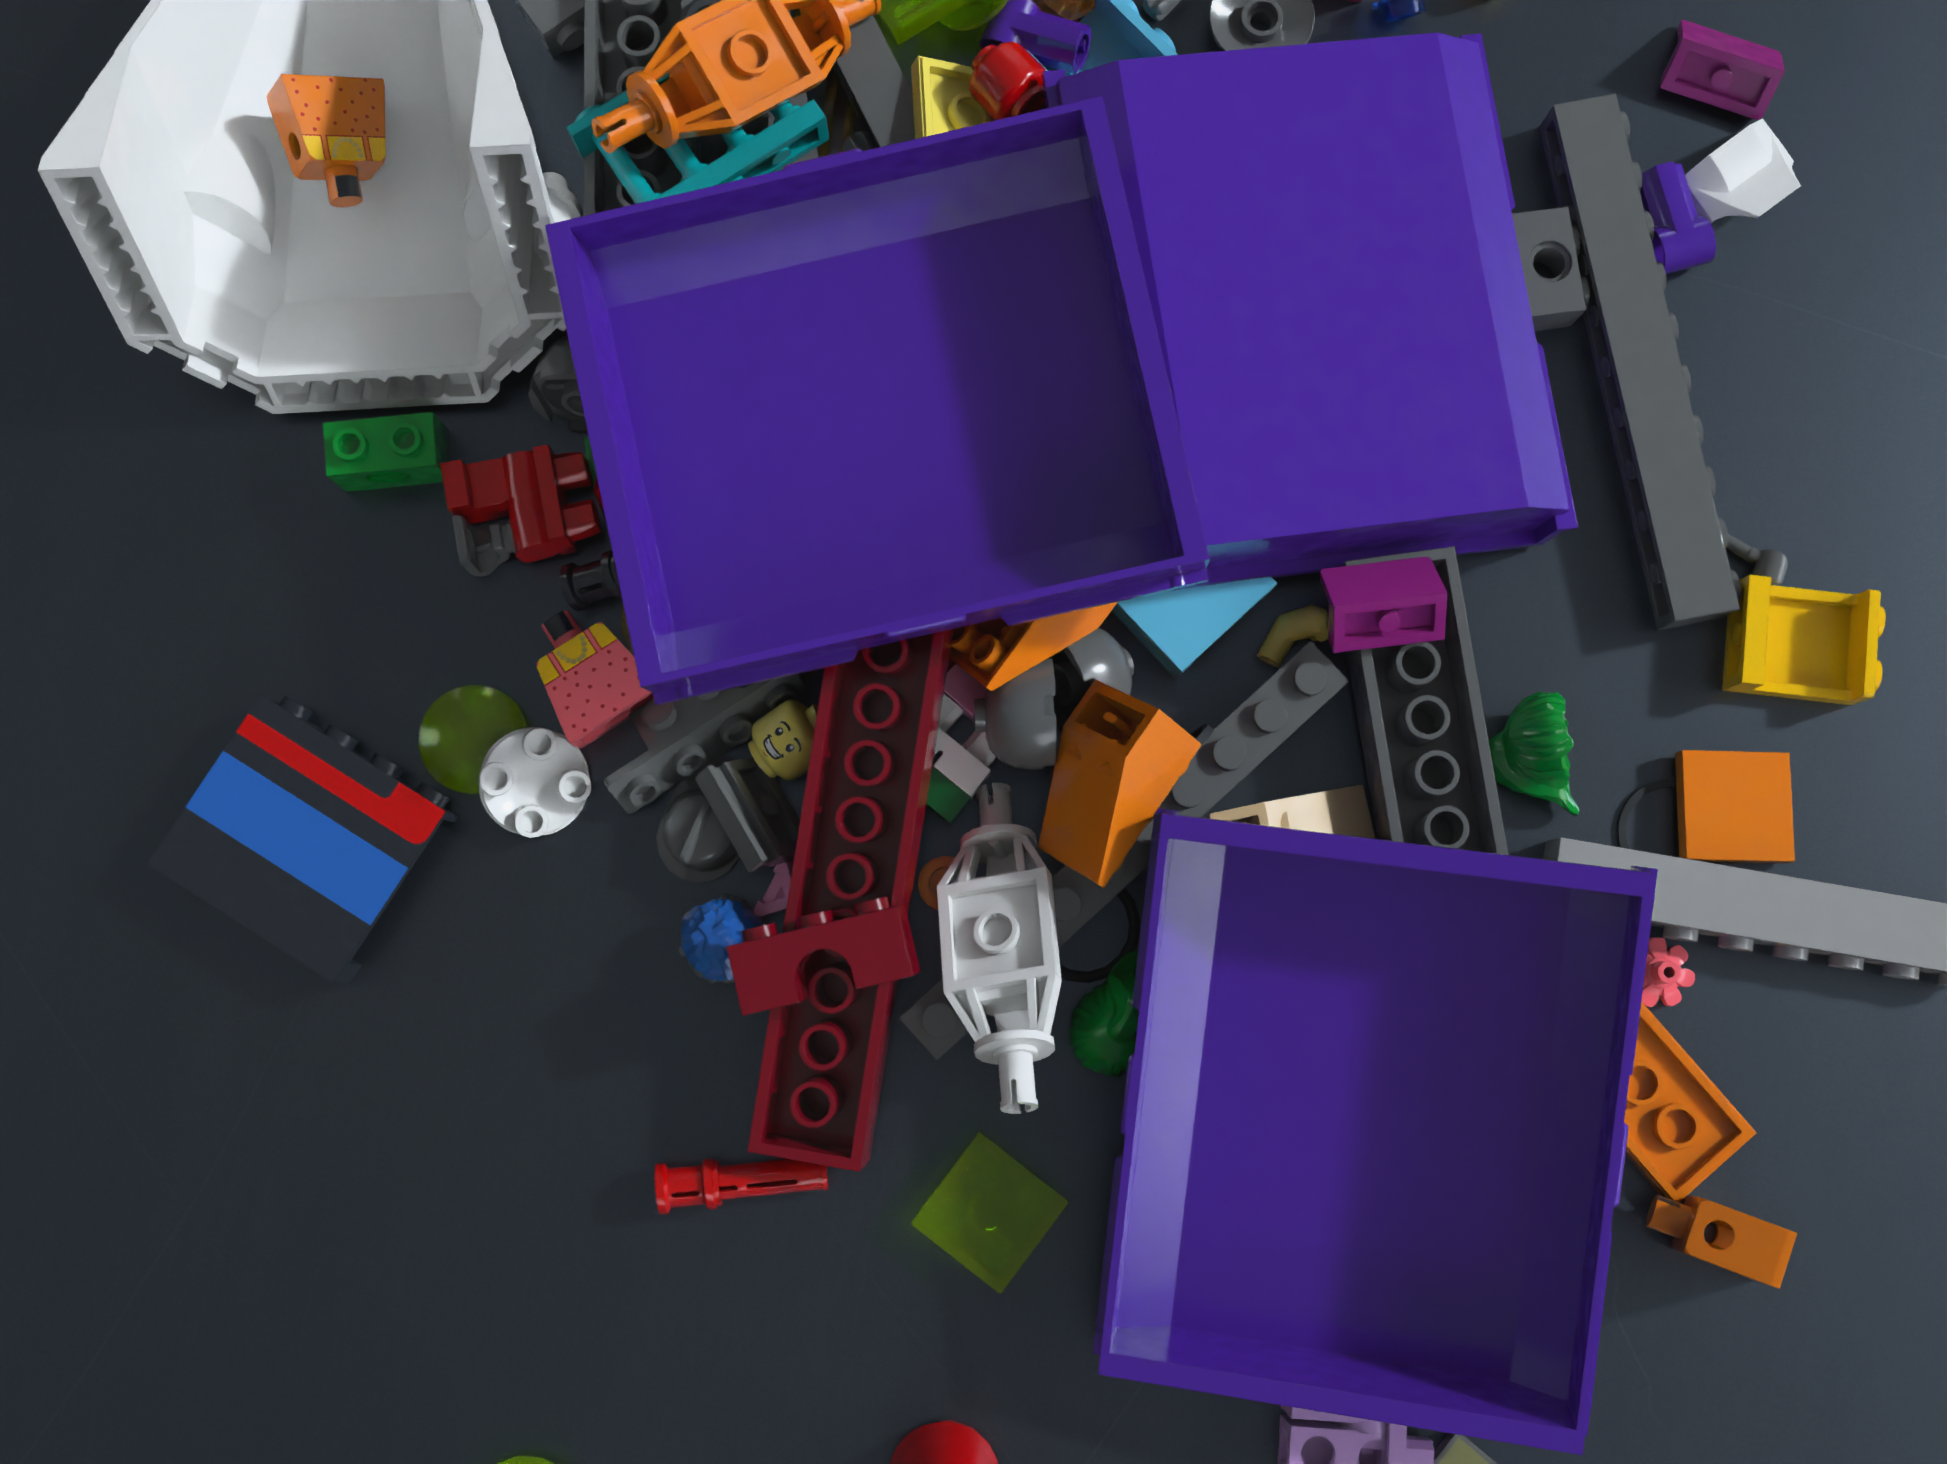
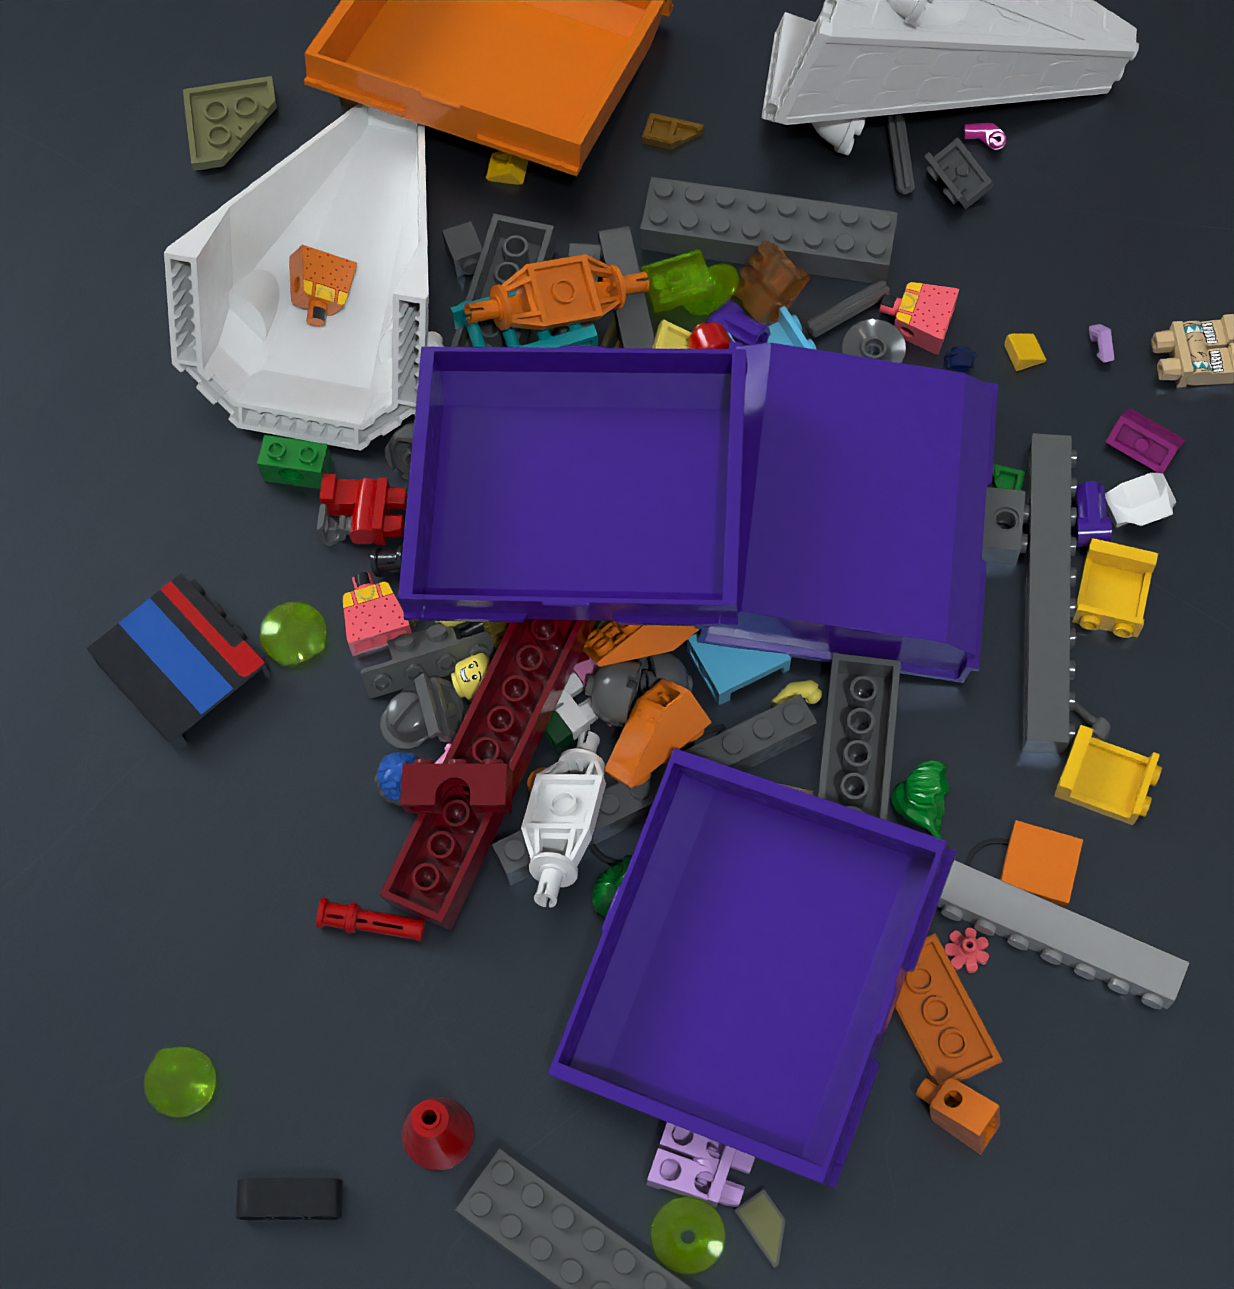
camera: 20 degrees right, 15 degrees down
white dish [478,727,591,838] -> none
clear neon green plate [910,1131,1069,1294] -> none
magenta panel [1320,557,1448,653] -> none
none -> green tile [992,464,1025,491]
none -> yellow panel [1072,538,1158,638]

